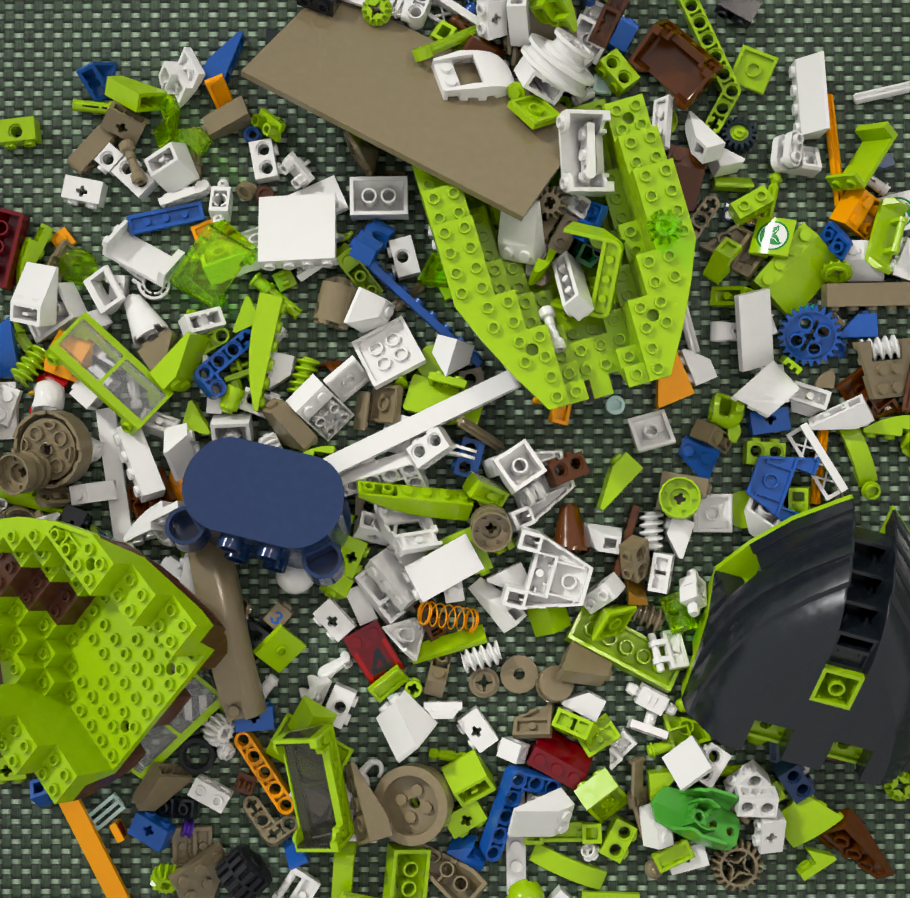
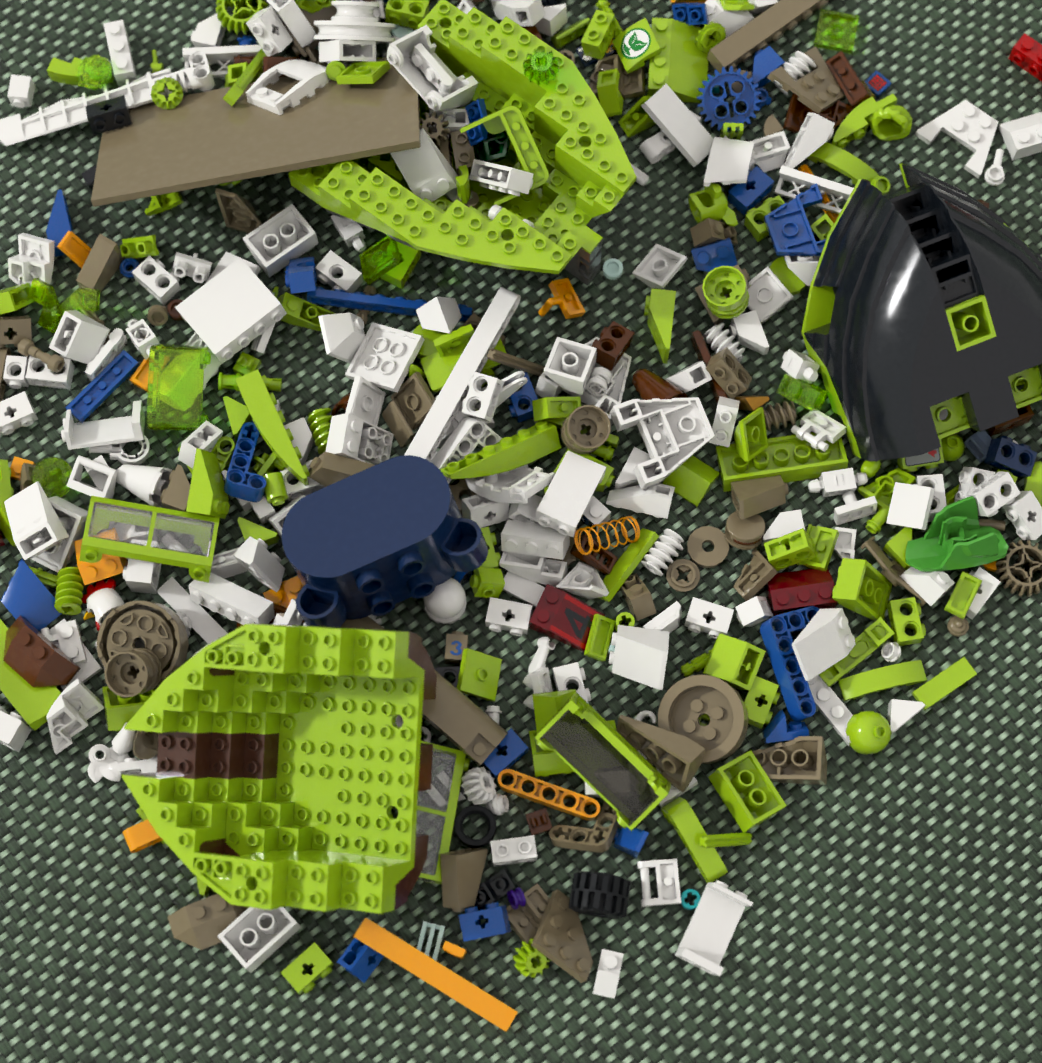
camera: 40 degrees left, 15 degrees down
dark tan cylinder [313,276,358,331] -> none
white brick [647,551,675,594] -> none
light orange slope [655,352,695,409] -> none
white slope [678,349,718,387] -> none

